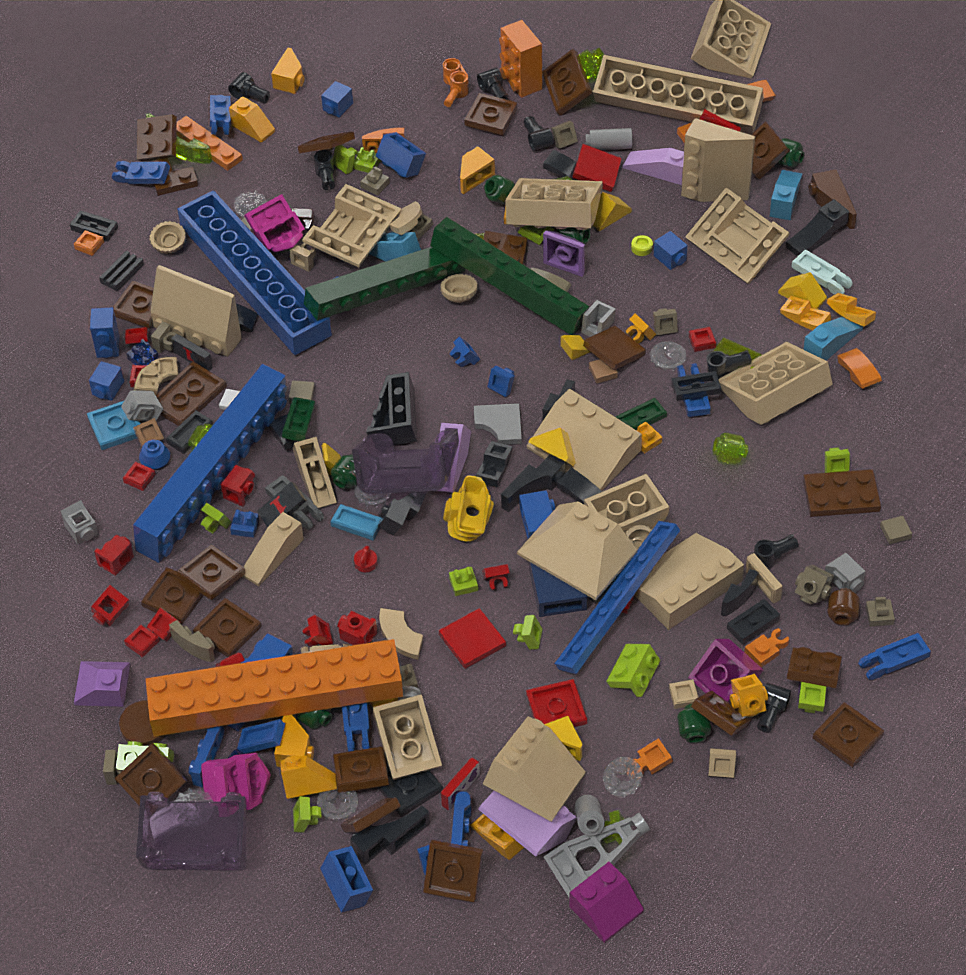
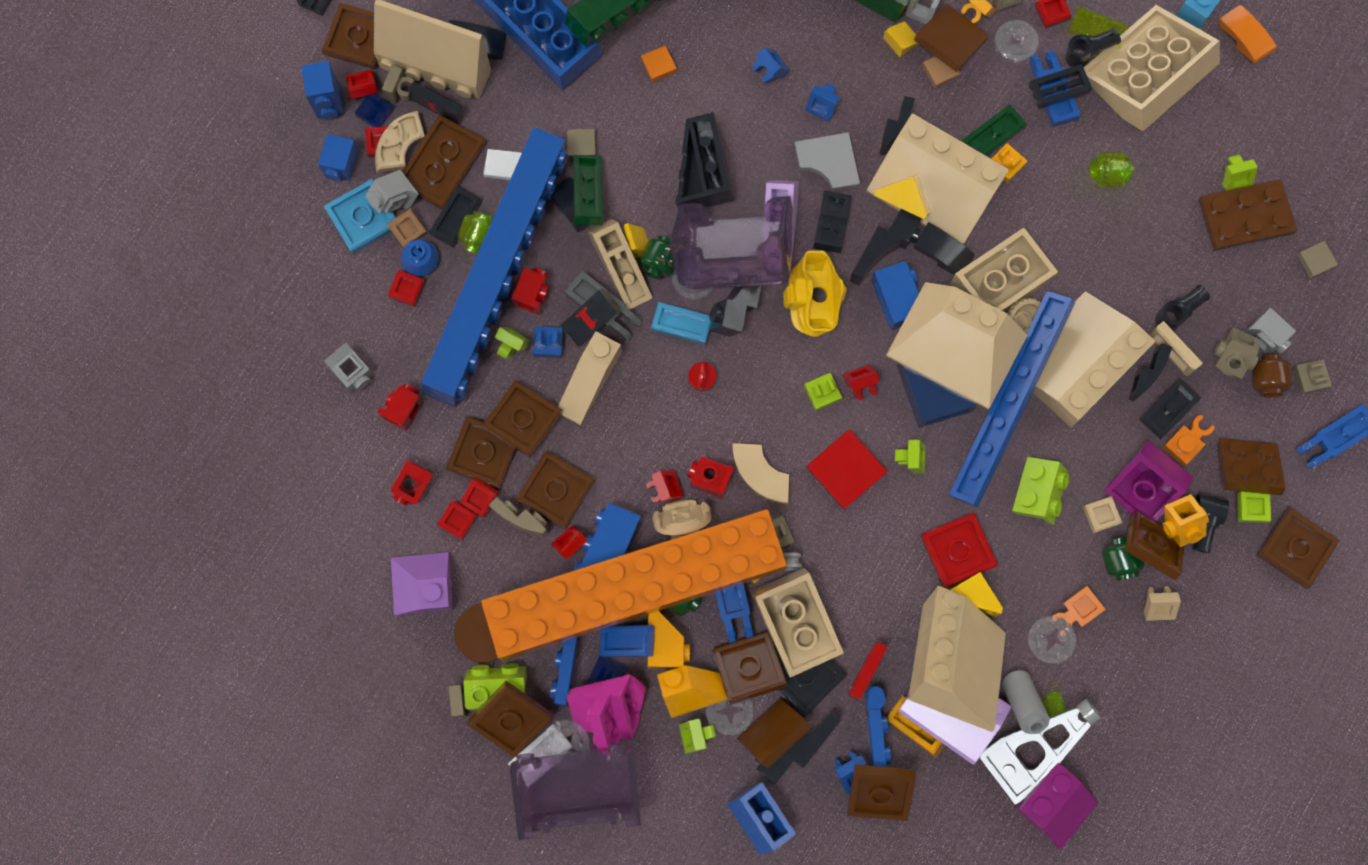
camera: 10 degrees left, 25 degrees up
none -> orange tile [641,45,677,83]

